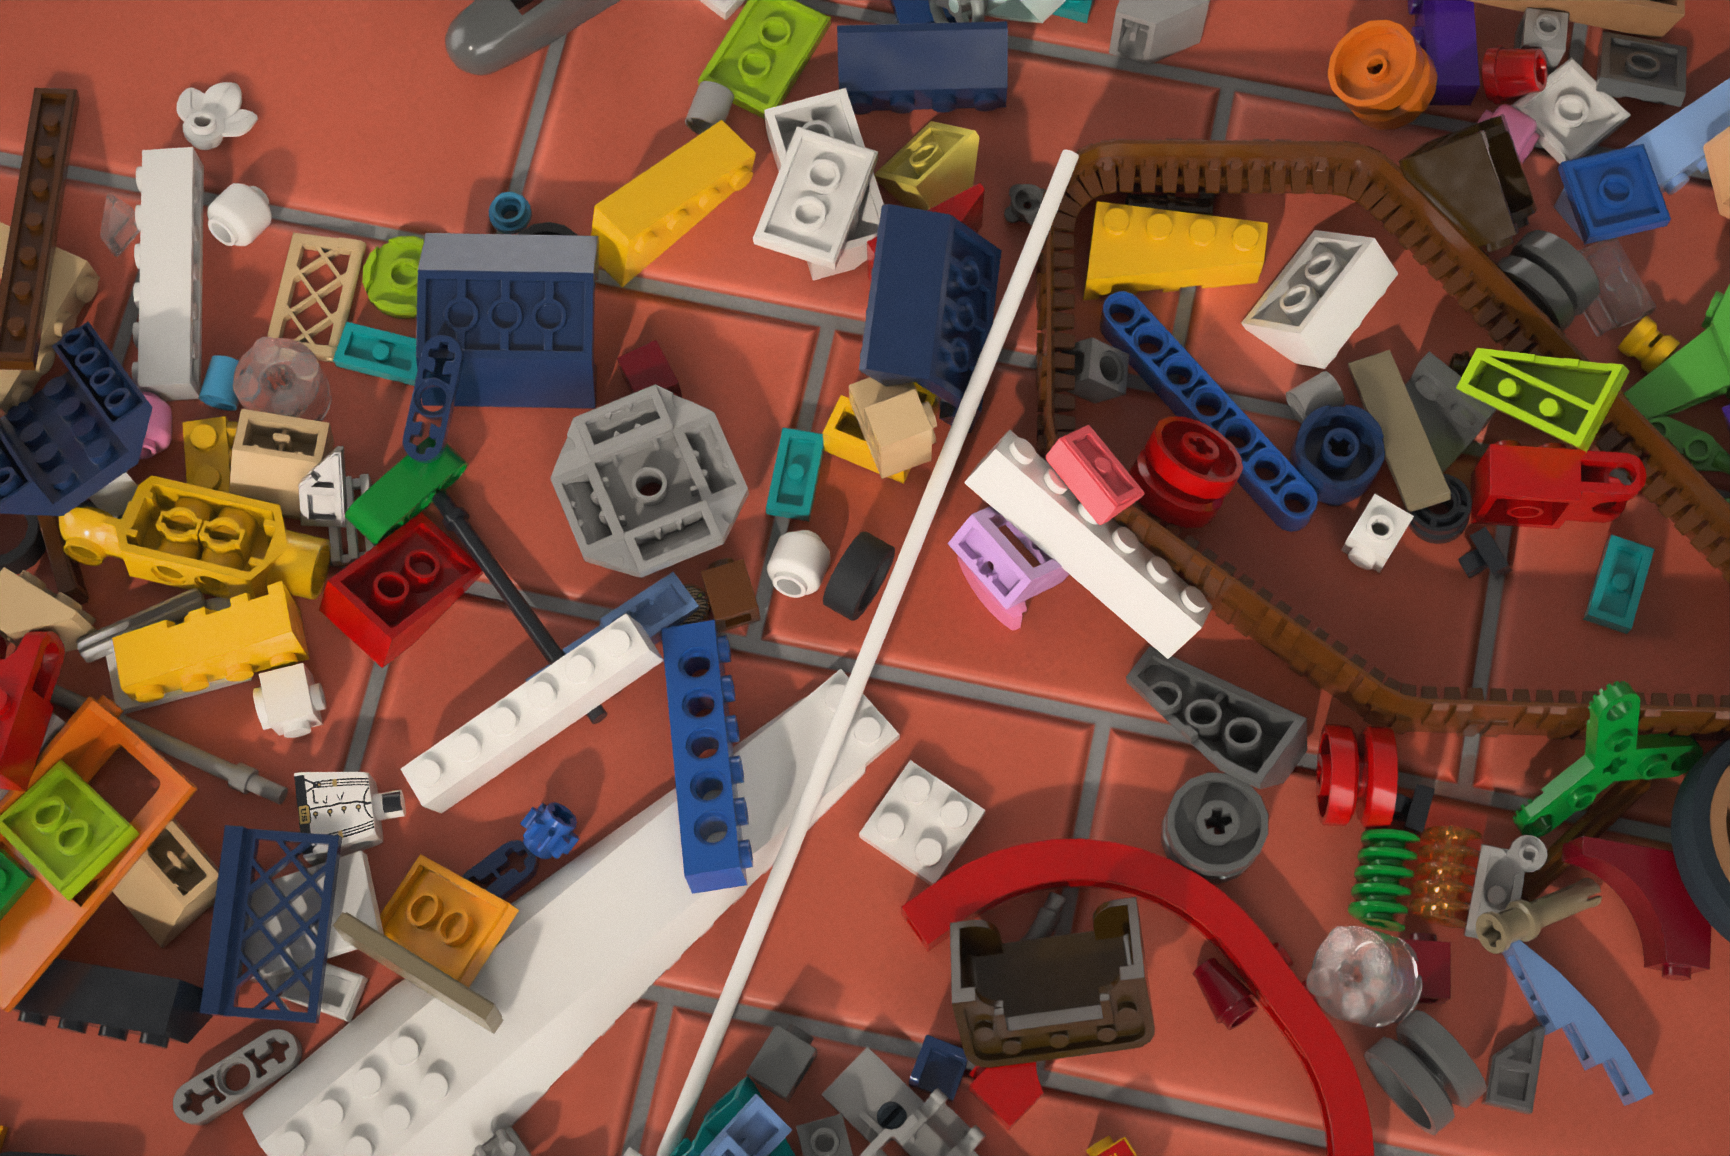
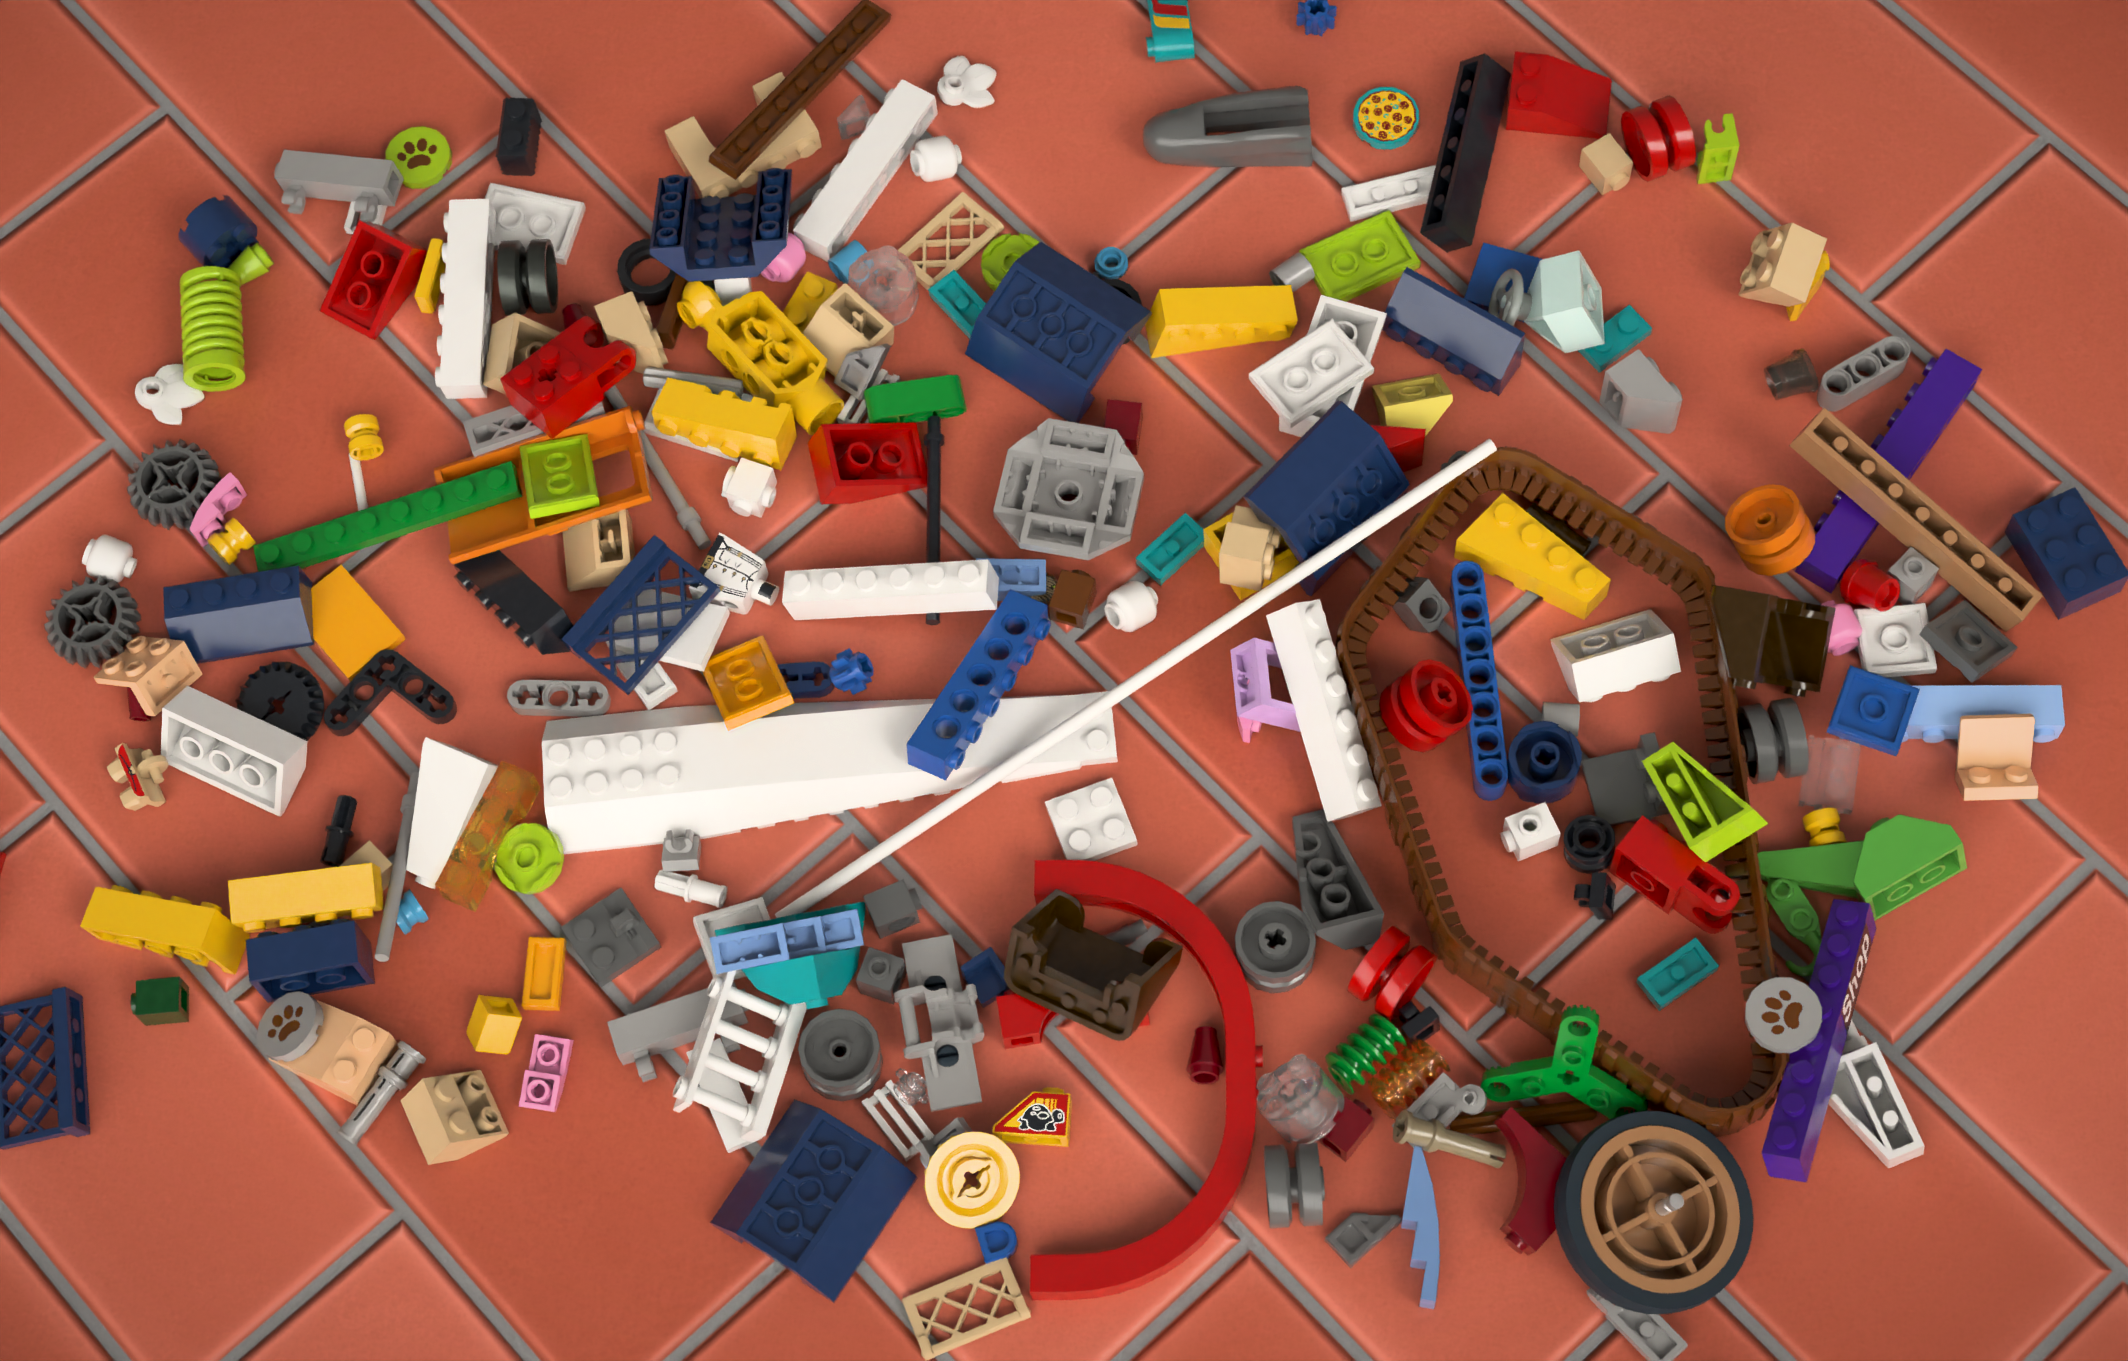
camera: 40 degrees right, 5 degrees down
dark tan tile [333,912,504,1034] -> none
dark blue beam [403,335,464,463] -> none
black tyre [823,532,895,621] -> none
coral slope [1046,425,1145,525] -> none
dark tan tile [1348,350,1451,513] -> none

